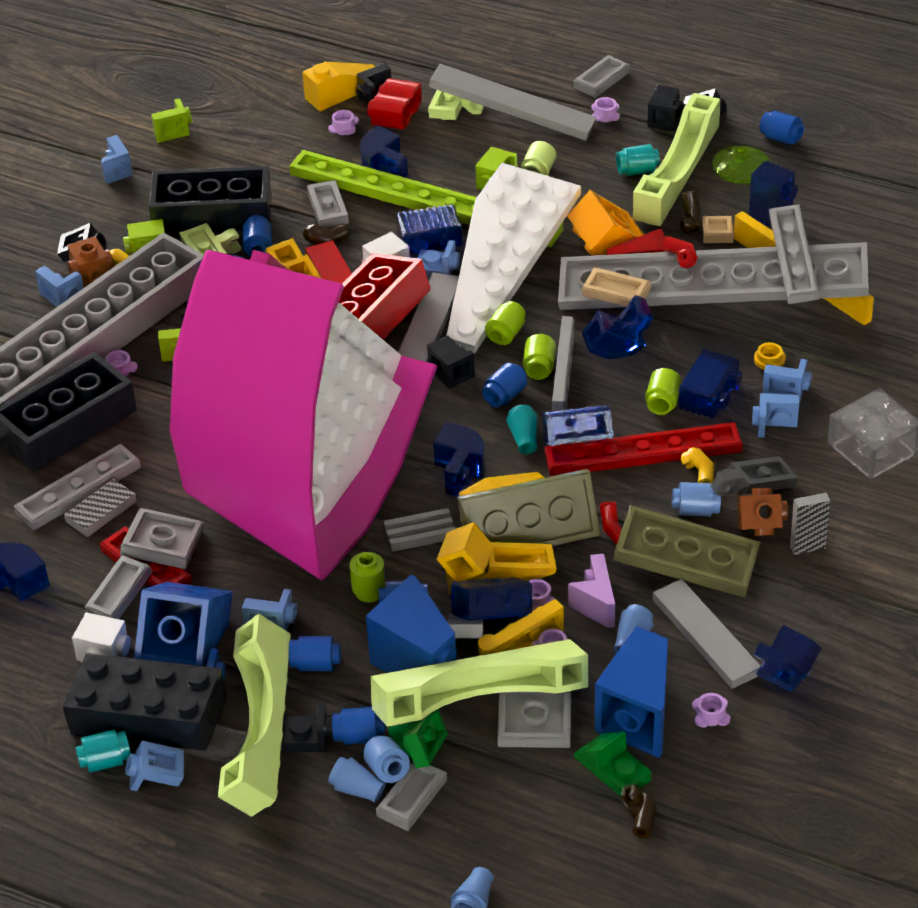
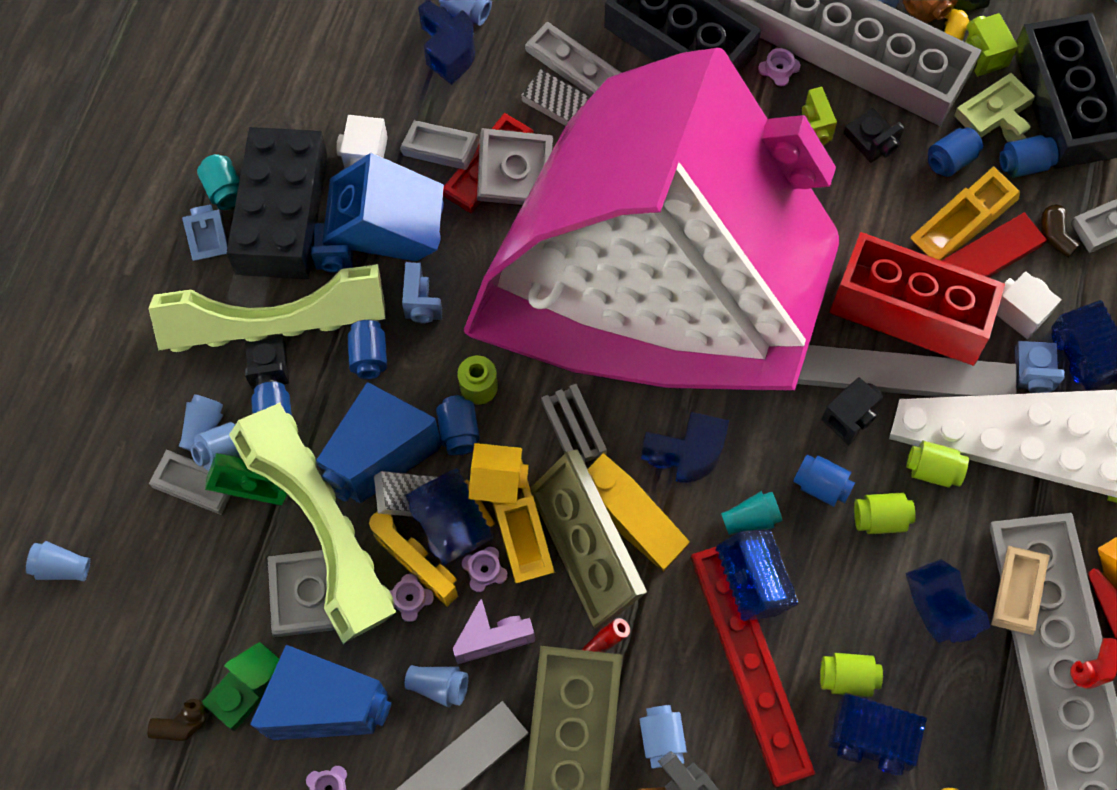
camera: 80 degrees right, 25 degrees up
light grey tile [552,316,574,425] -> none
yellow arm [681,447,715,483] -> none

